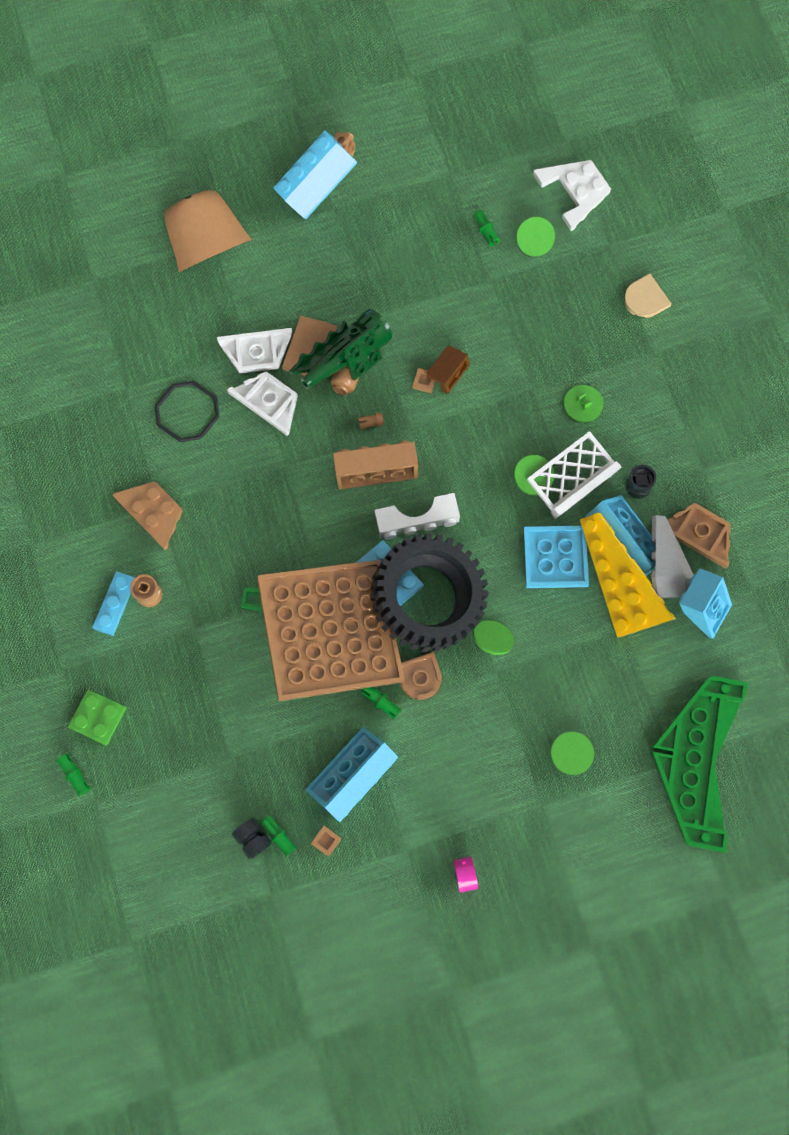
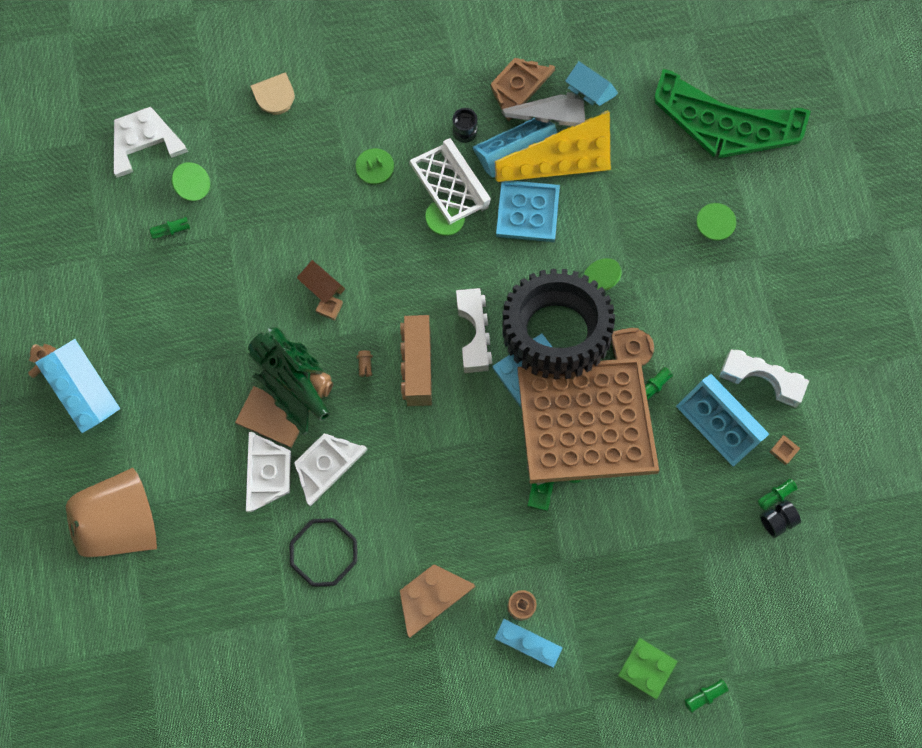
camera: 85 degrees left, 0 degrees up
dark pink piece [453,856,478,893] -> none
none -> white arch [719,349,809,408]

